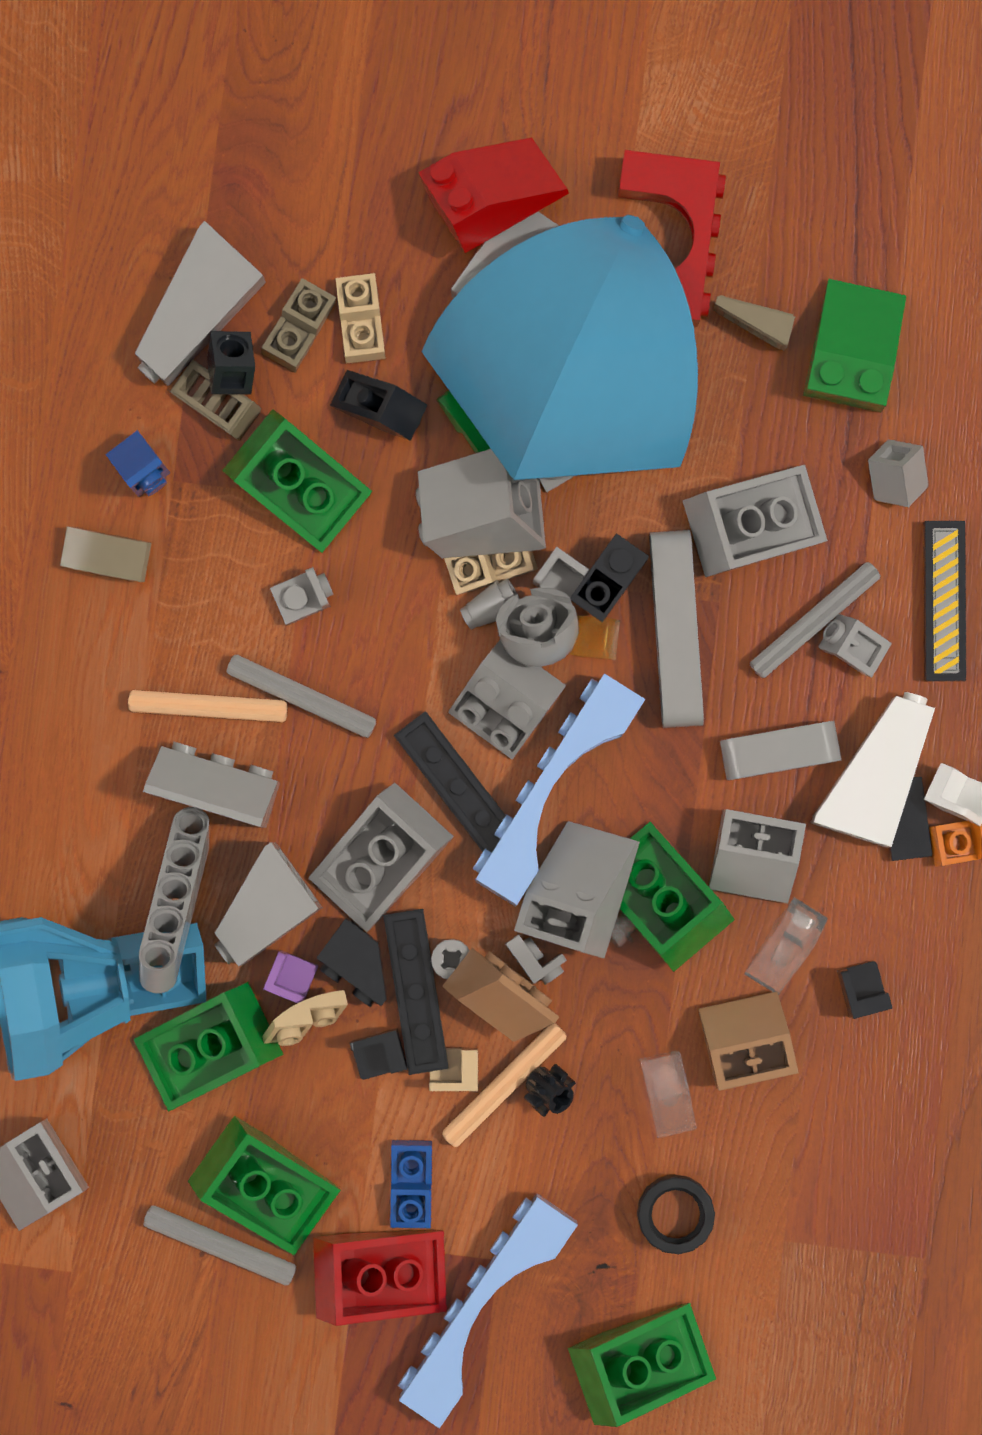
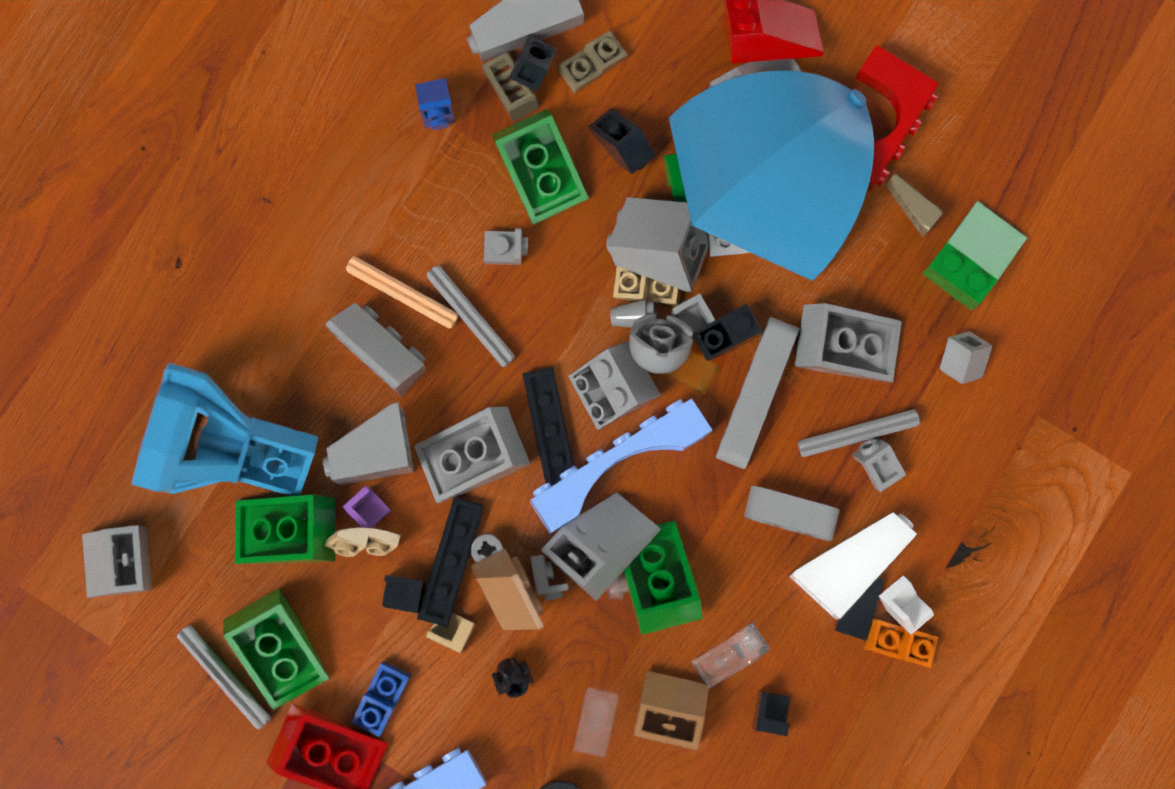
camera: 20 degrees right, 5 degrees down
dark tan slope [60,526,151,582] -> none
light grey beam [139,807,209,993] -> none
black slope [317,918,387,1007] -> none
tan slope [336,273,386,364] -> none
light nougat axle [442,1024,567,1147] -> none
light grey slope [709,809,806,904] -> none
tile [923,521,966,682] -> none

